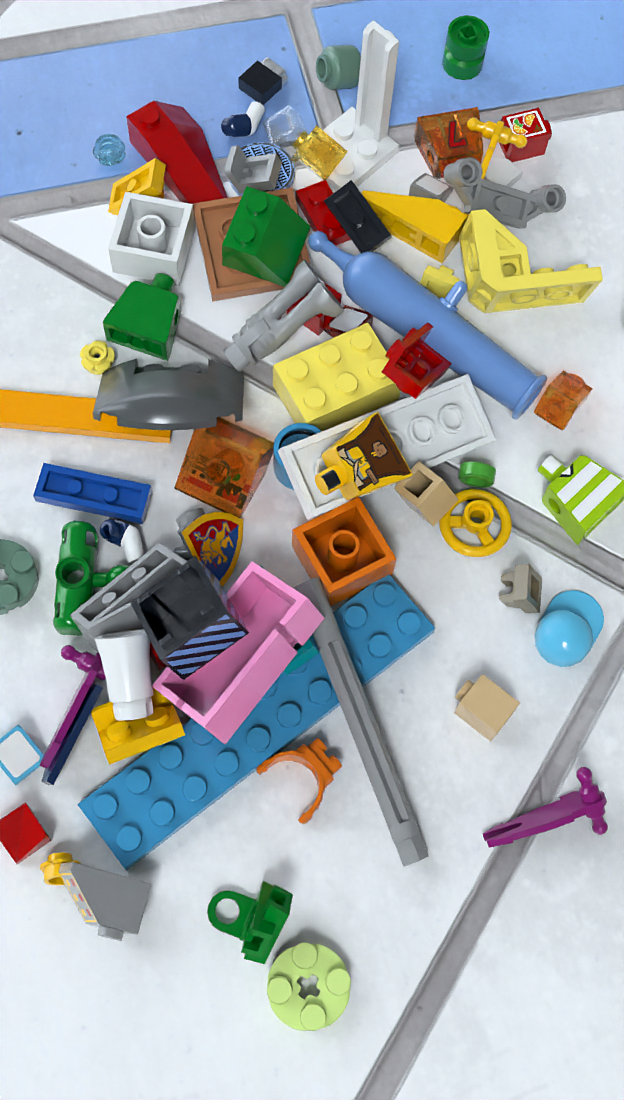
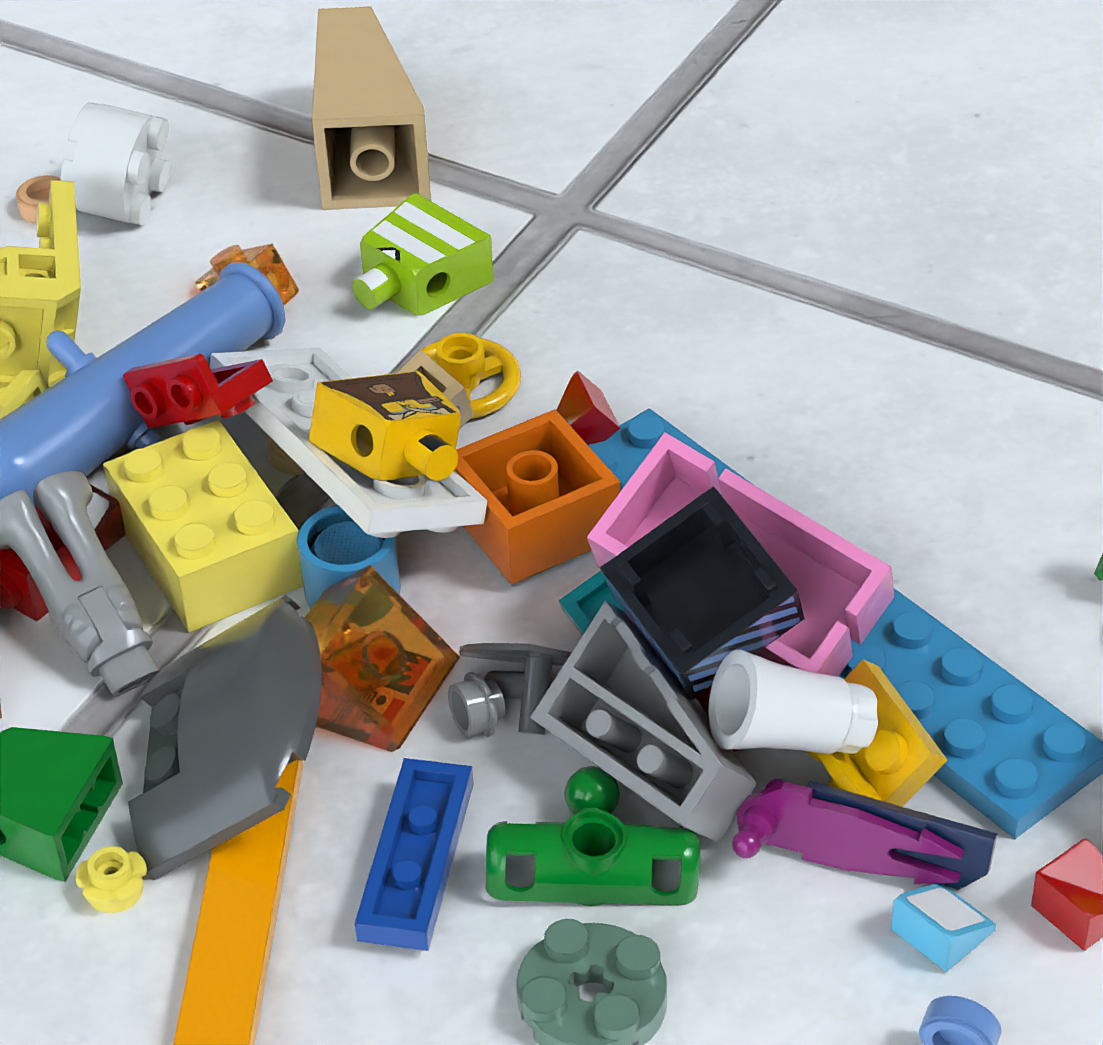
camera: 85 degrees left, 25 degrees down
arm [100,519,145,566] -> none
orange helmet [256,738,342,824] -> none
light grey piece [294,577,429,866] -> none
tan brick [454,674,520,742] -> none
bright green tile [458,462,496,488] -> none
magenta piece [482,767,608,848] -> none
dark tan tile [499,564,542,613] -> none
medium azure cap [534,590,604,667] -> none
none -> red slope [556,371,620,445]

